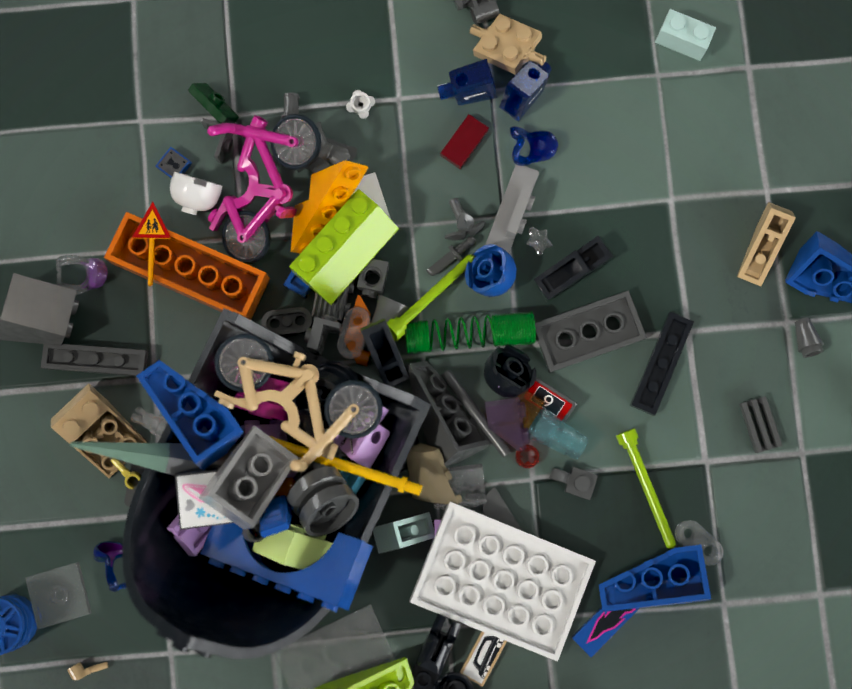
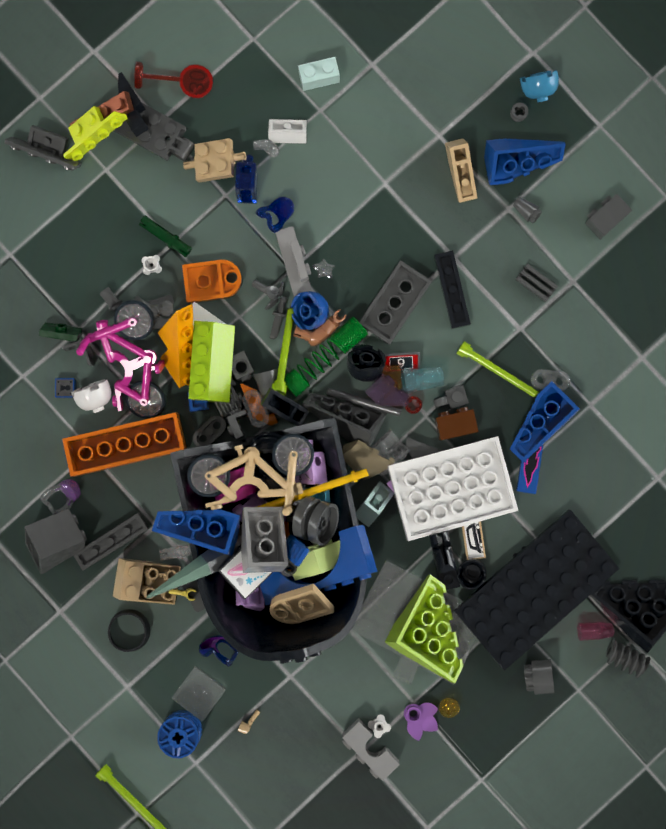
camera: 35 degrees left, 5 degrees up
piece [132,201,171,286] -> none
clear blue torso [437,59,498,105] -> none
dark red tile [440,114,489,169] -> none
black slope [534,236,615,300] -> none
none -> black tyre [108,609,150,652]
none -> dark green pin [139,215,192,257]
none -> orange plate [182,260,242,303]
none -> clear arm [253,140,279,158]
none -> white slope [268,119,307,143]
none -> tan plate [270,584,334,624]
none -> nougat arm [293,309,347,346]
none -> reddish brown brick [434,407,479,441]

